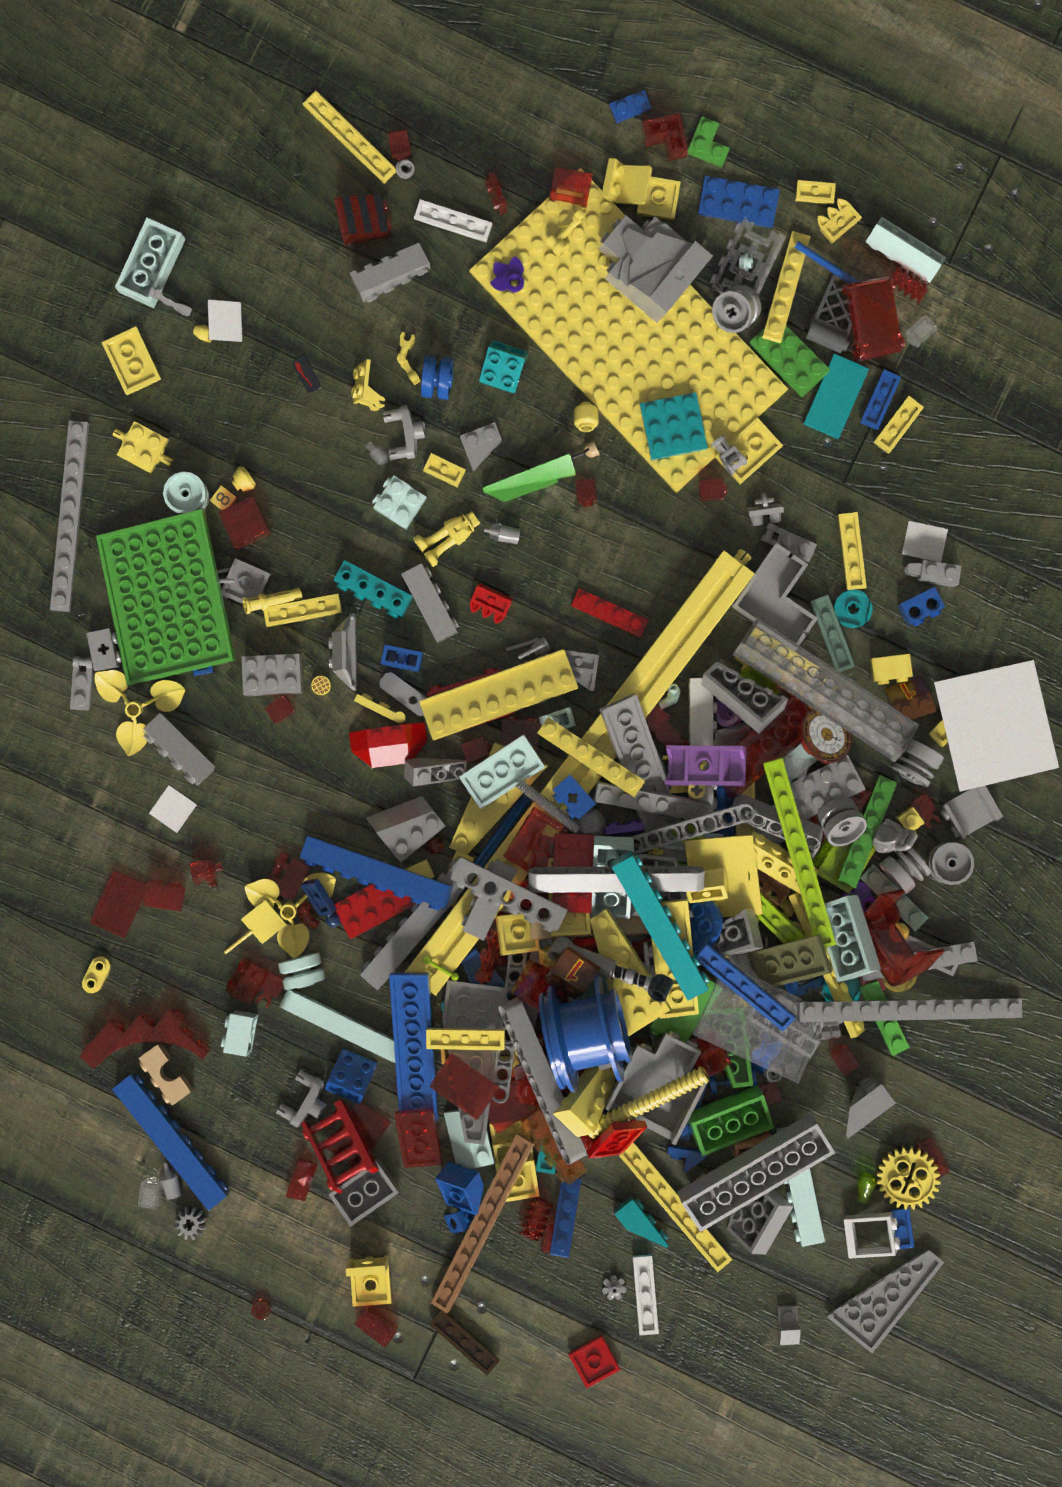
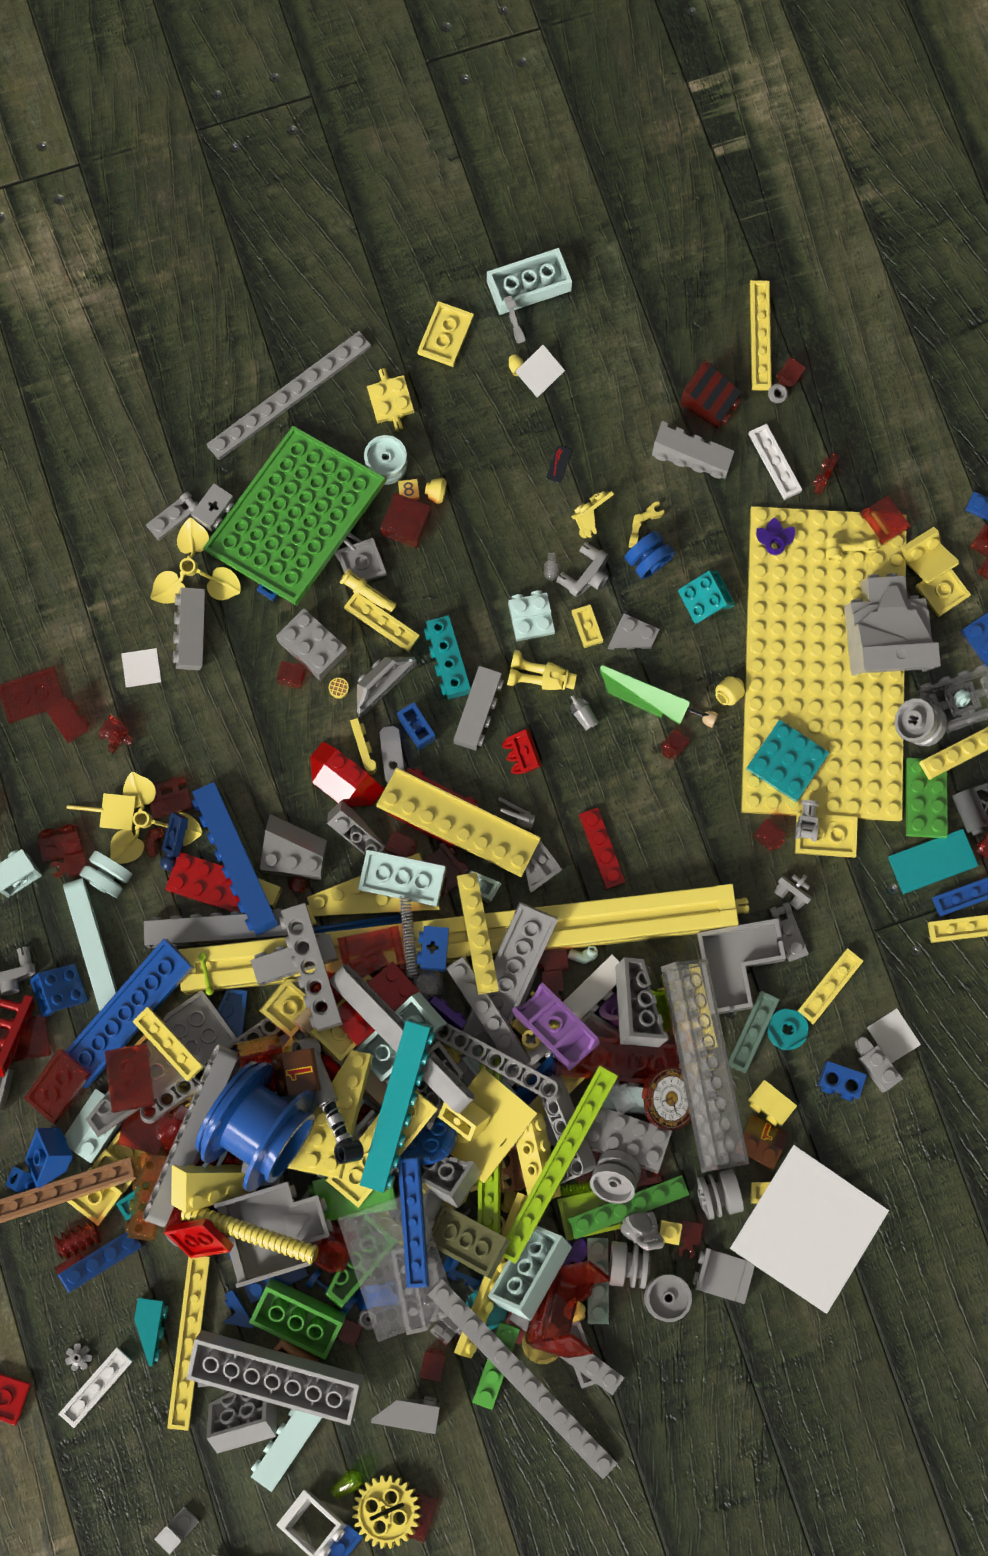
camera: 45 degrees right, 10 degrees down
clear red plant [476,911,509,985] -> none

